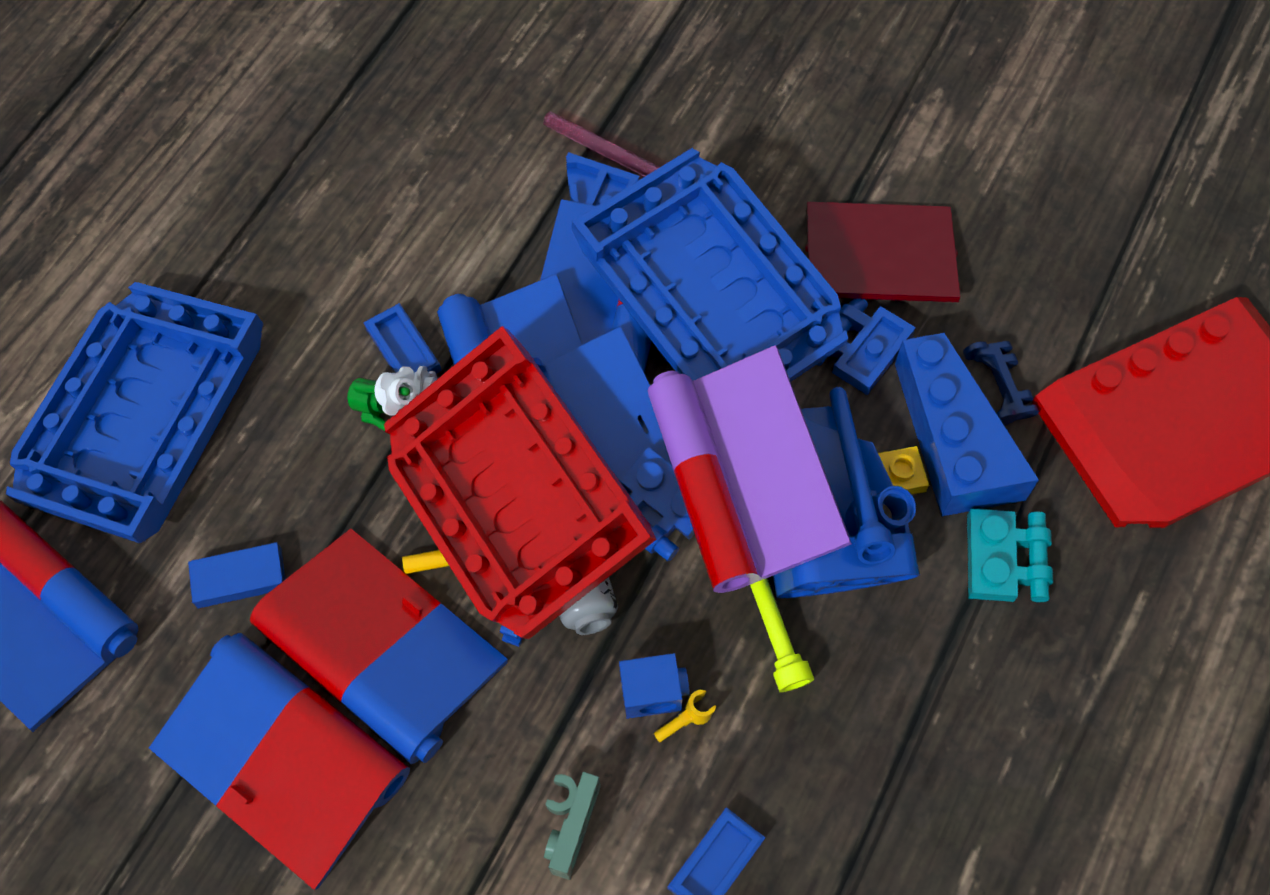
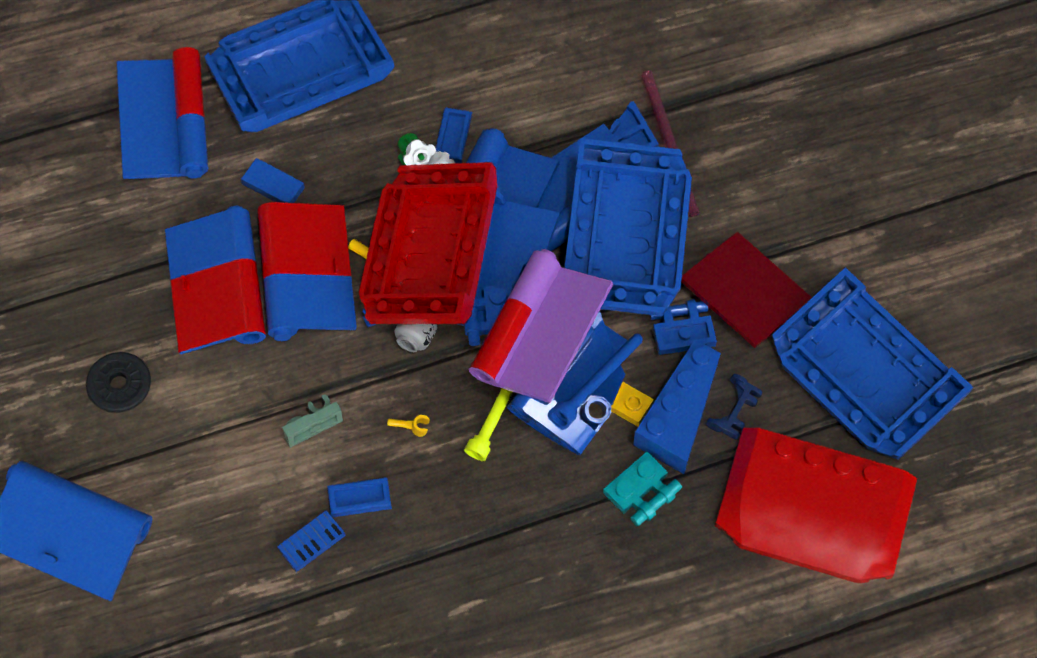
camera: 40 degrees right, 0 degrees up
blue brick [619,653,690,719] -> none
none -> blue slope [772,267,973,460]

